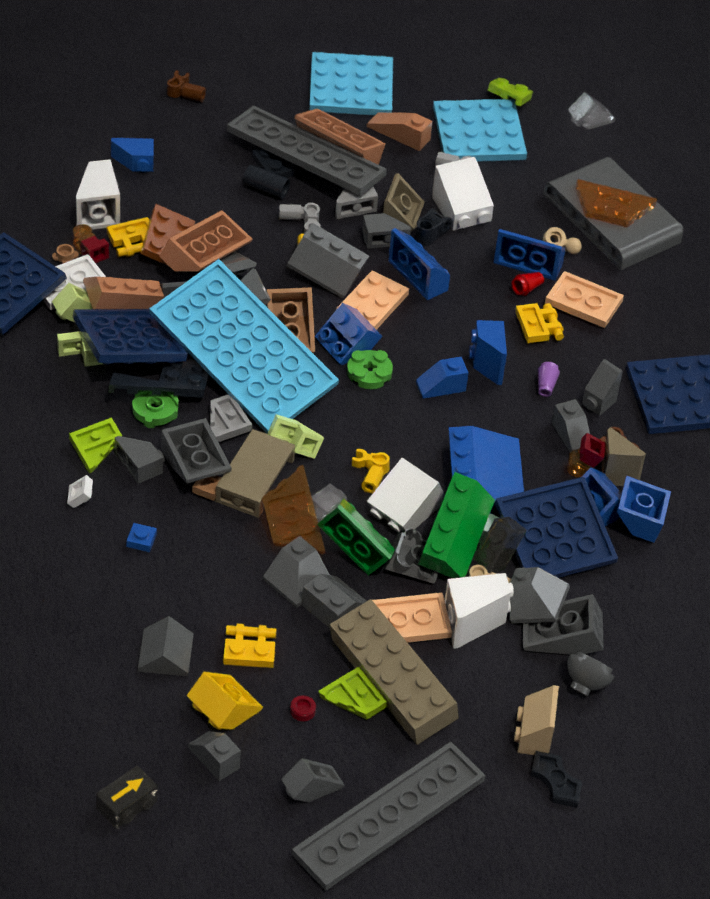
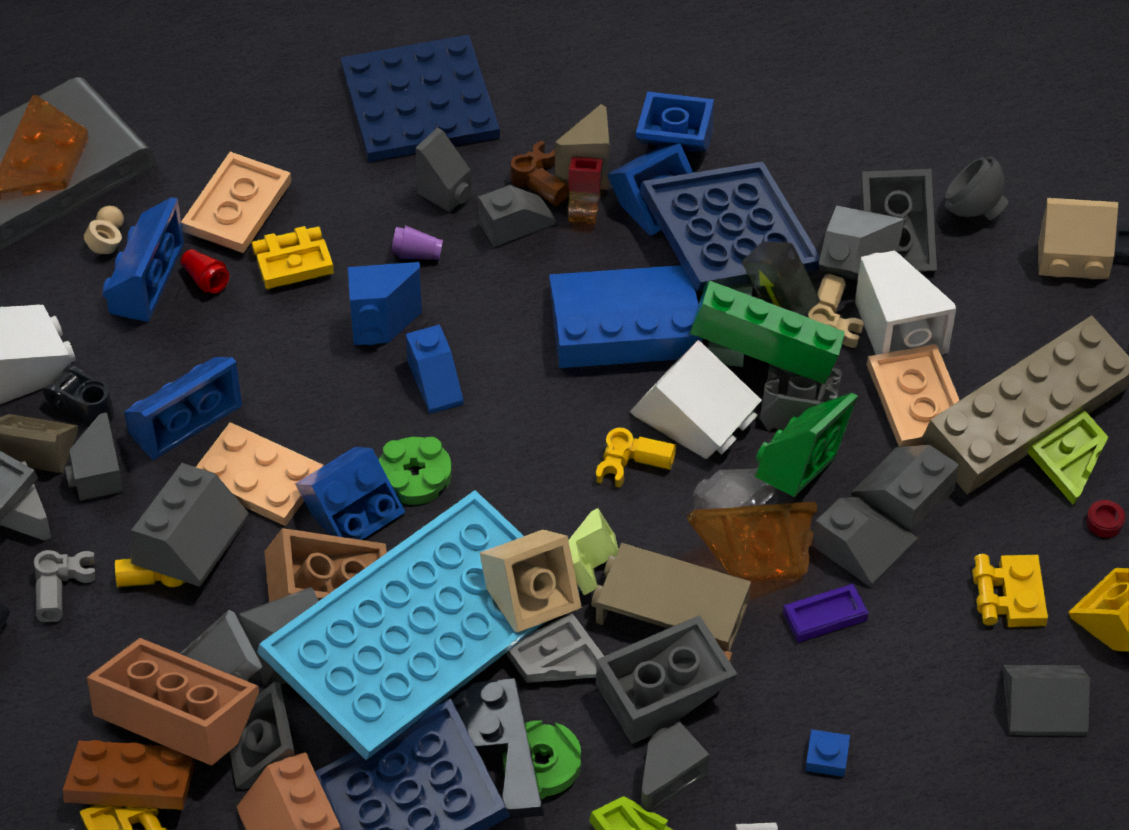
camera: 90 degrees left, 5 degrees up
none -> tan slope [480,530,581,632]
none -> dark purple tile [783,583,869,643]

